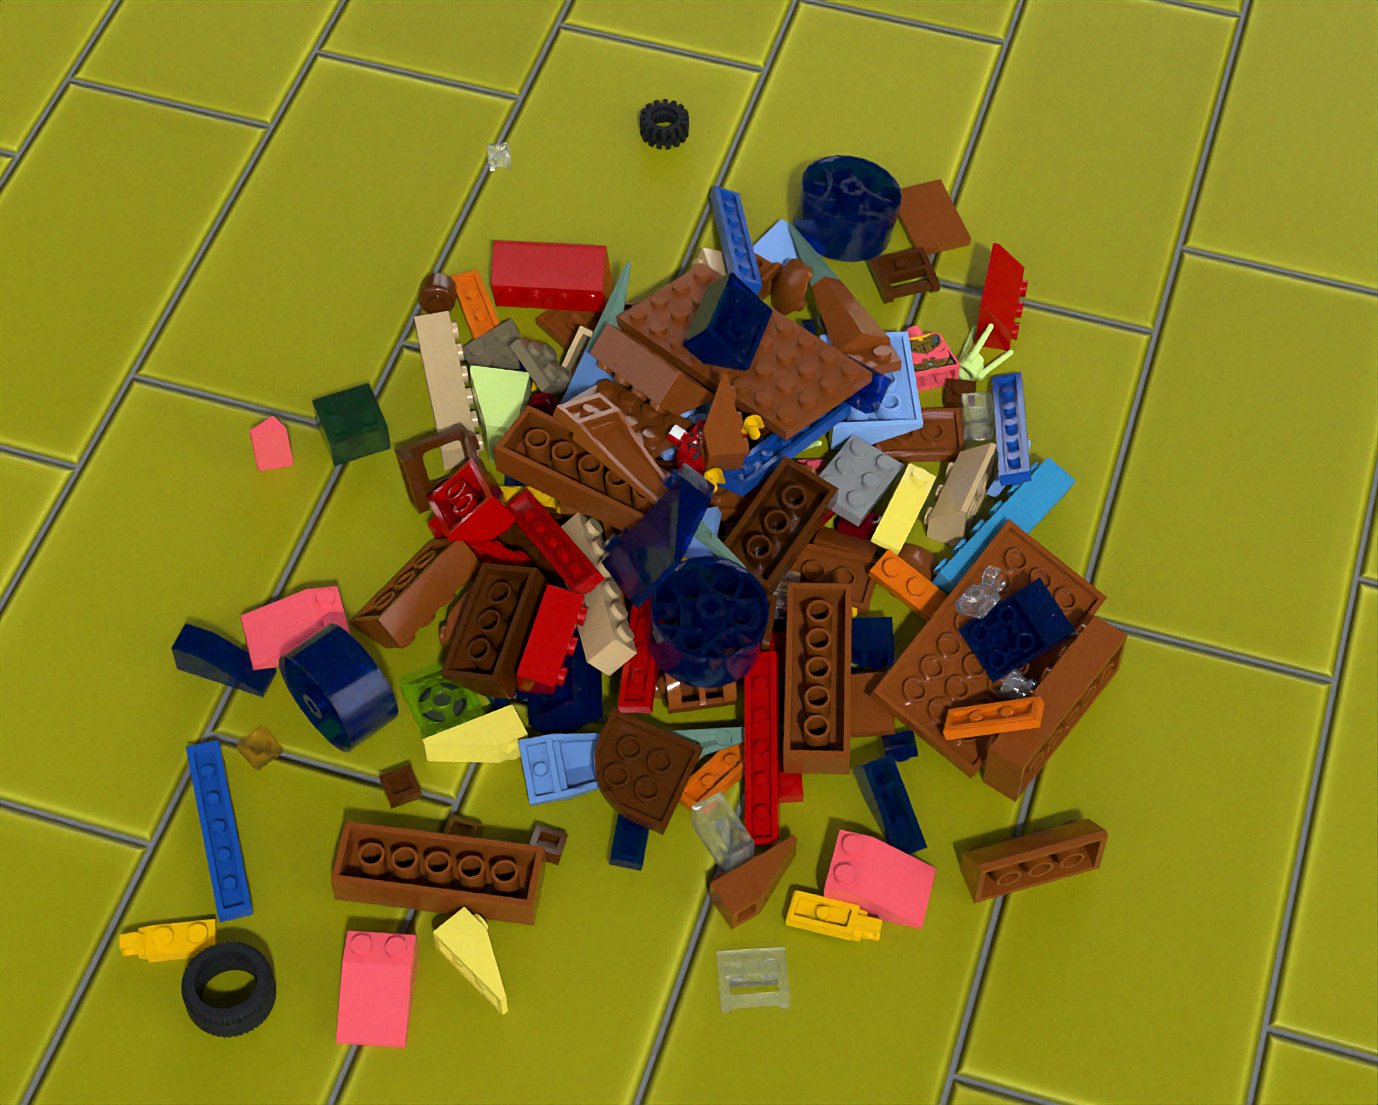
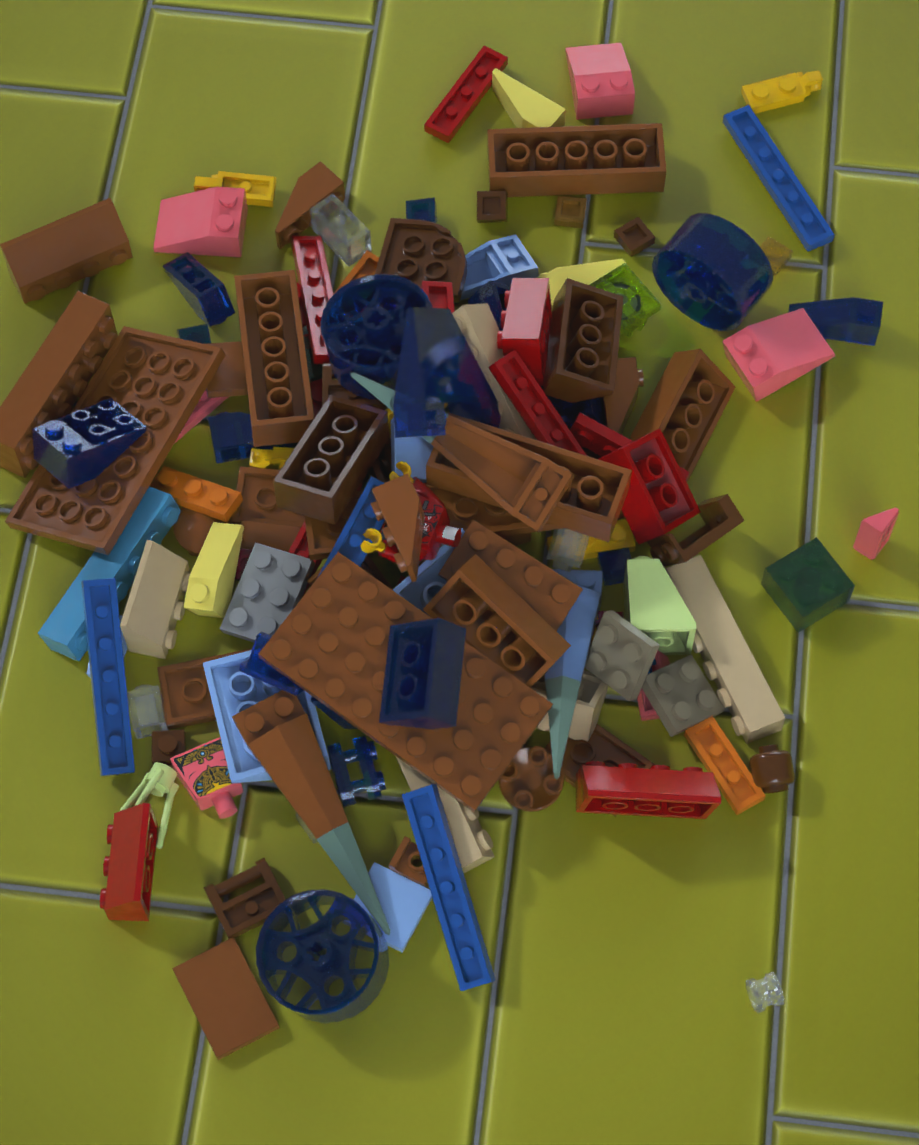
camera: 170 degrees right, 10 degrees up
black tyre [181,941,276,1038] -> none
black tyre [640,99,689,150] -> none
clear plate [716,946,790,1013] -> none
dark orange dish [772,258,813,315] -> none
orange tile [943,696,1044,740] -> none
clear plate [954,566,1006,619] -> none
clear wheel [999,668,1039,700] -> none
none -> red plate [424,46,508,143]

